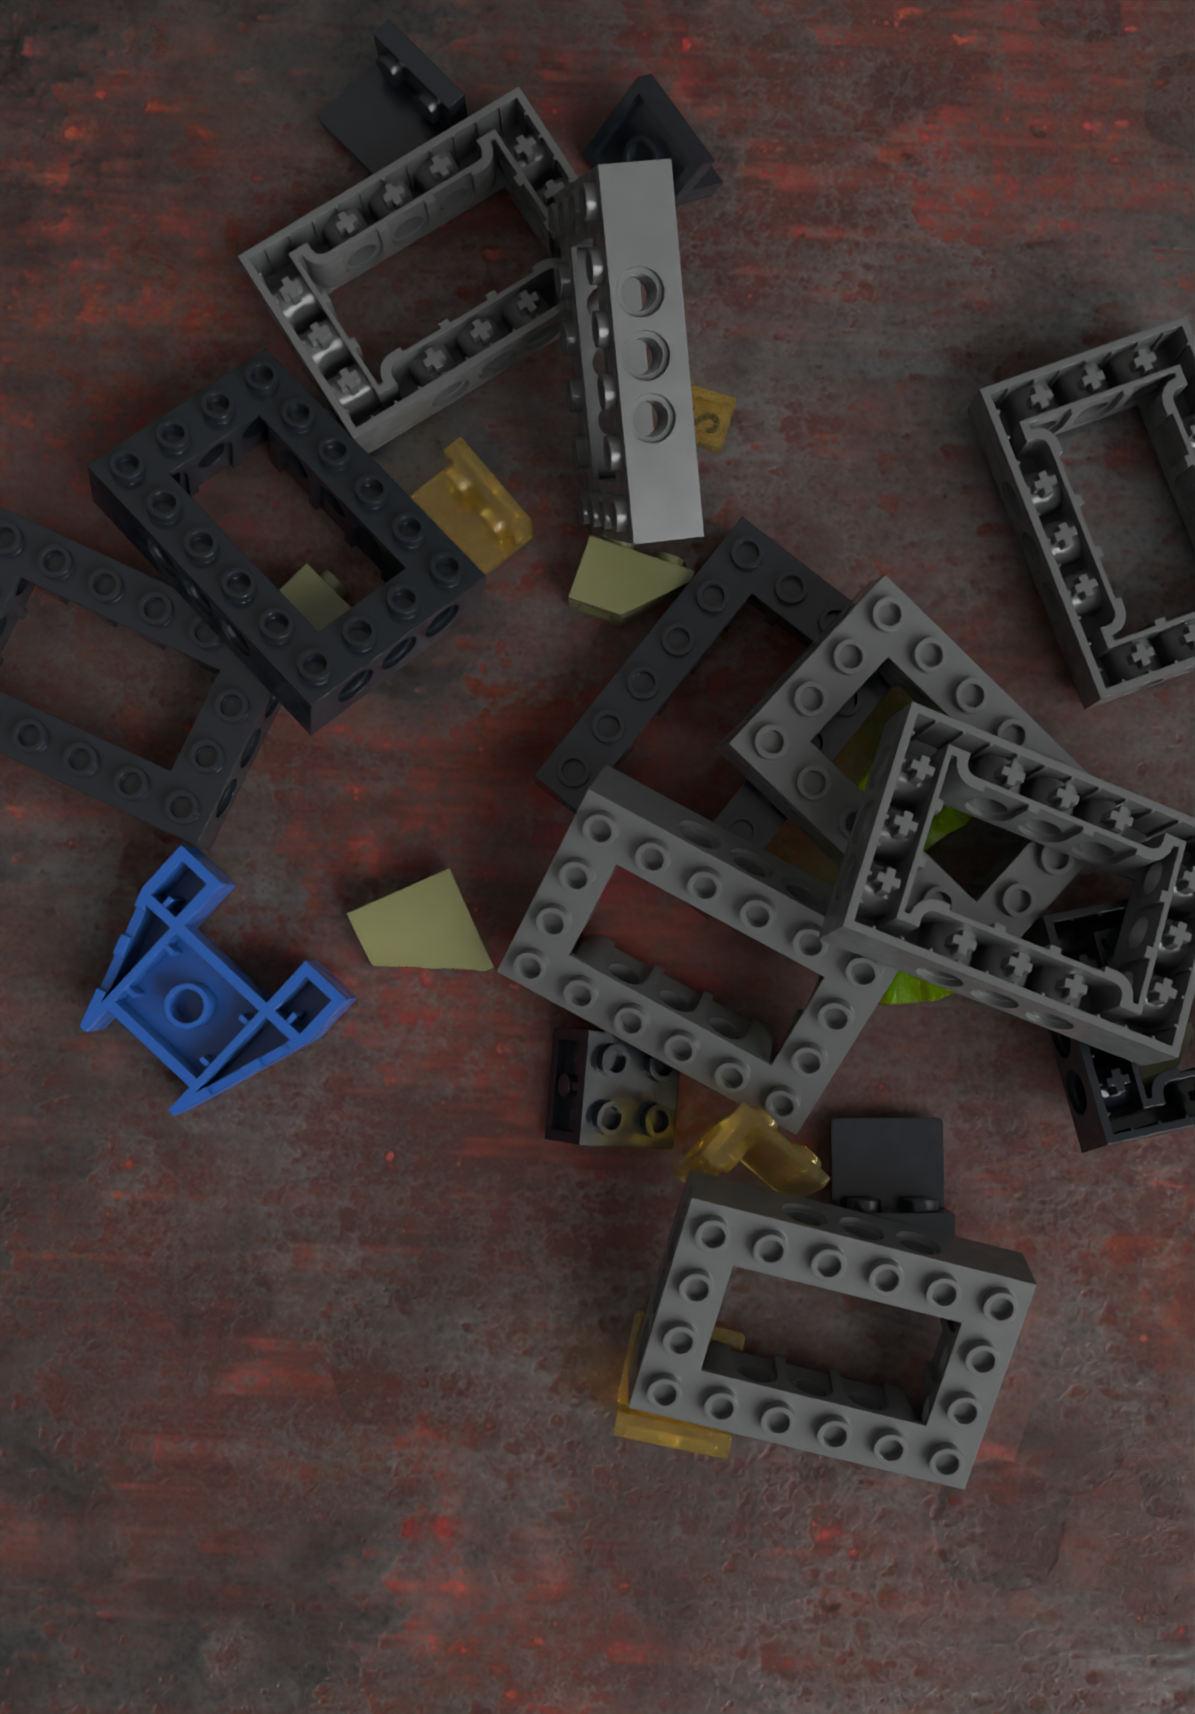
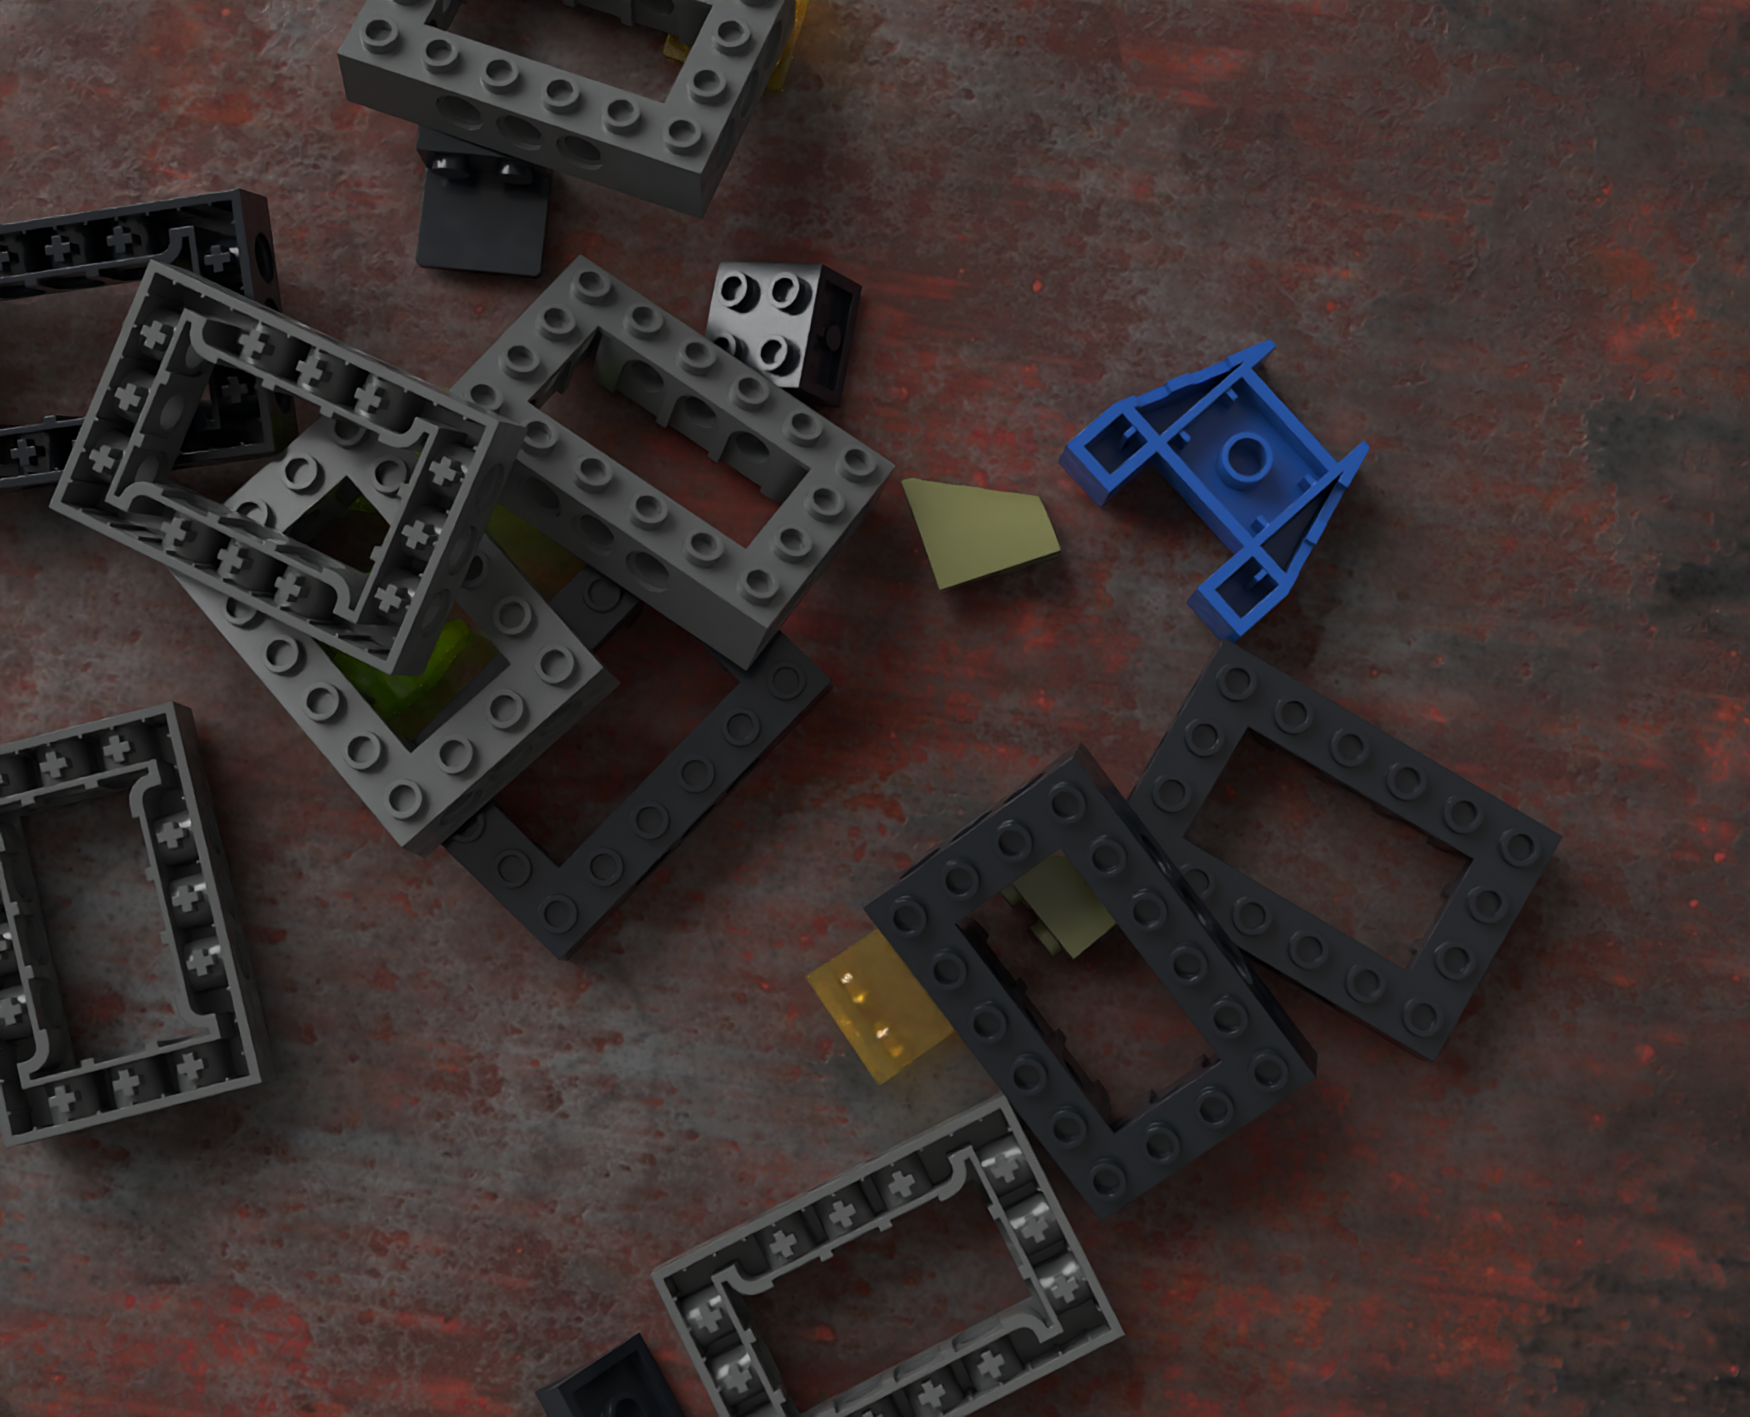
camera: 170 degrees left, 0 degrees up
dark grey brick [548,159,704,545] -> none
olive slope [568,536,695,626] -> none
clear yellow bracket [672,1102,830,1198] -> none
clear yellow tile [691,385,737,454] -> none

